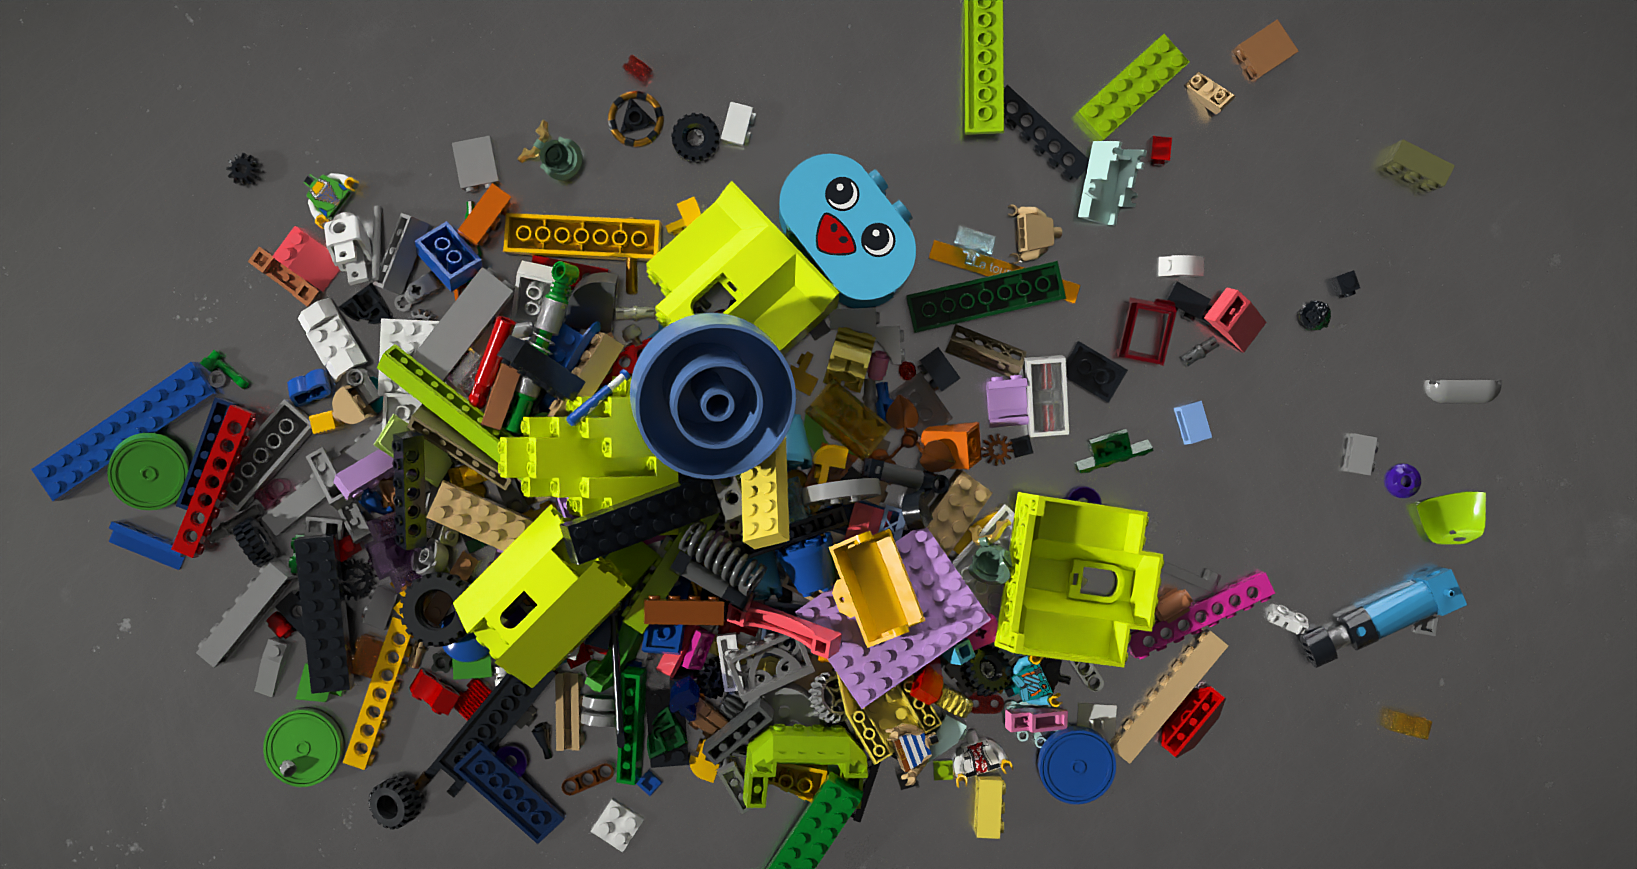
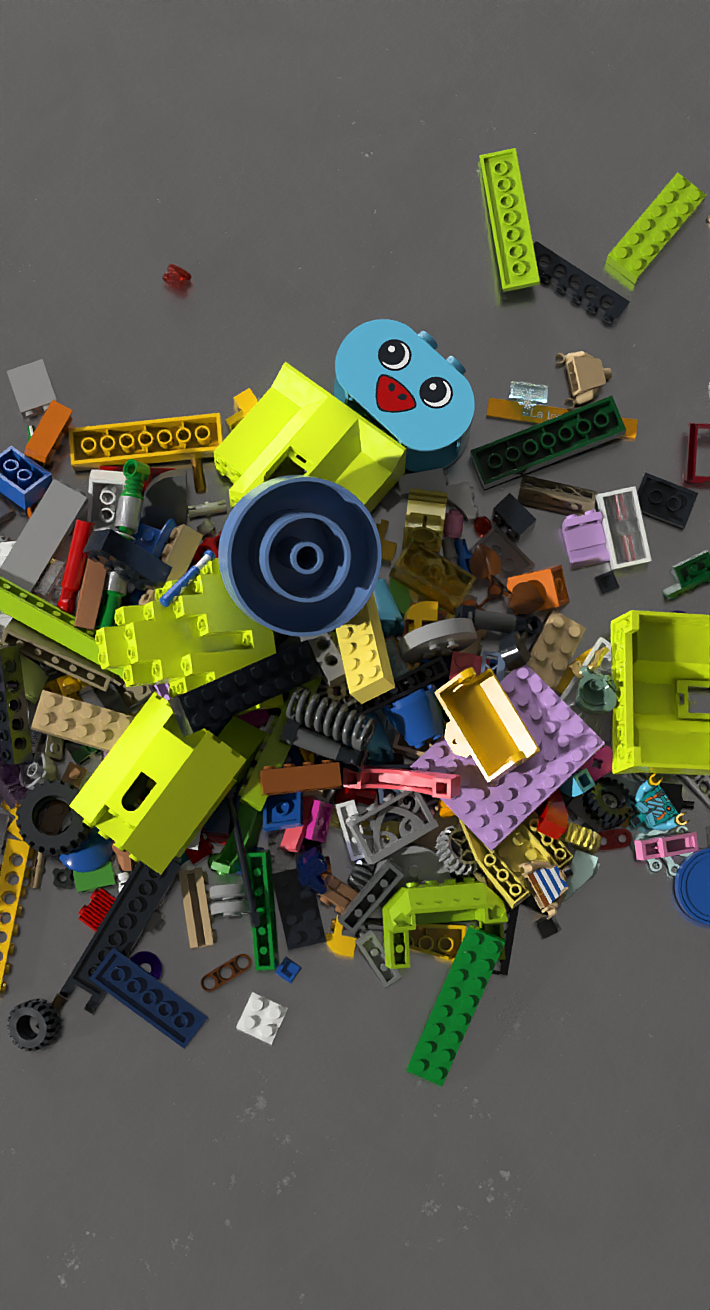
camera: 10 degrees left, 10 degrees down
red brick [409,668,460,716] -> none
sand green helmet [517,120,582,181] -> none
black cone [531,723,552,759] -> none
black piece [608,91,664,147] -> none
dark green brick [647,707,688,759] -> none
black bush [671,113,720,163] -> none
black gear [697,657,727,699] -> none
white brick [721,102,756,147] -> none
lime plate [933,759,953,781] -> none
torso [954,729,1014,788] -> none
light yellow brick [974,773,1006,839] -> none
reddish brown gear [981,433,1014,466] -> none
light aqua piece [1078,141,1147,226] -> none
red brick [1148,136,1172,166] -> none

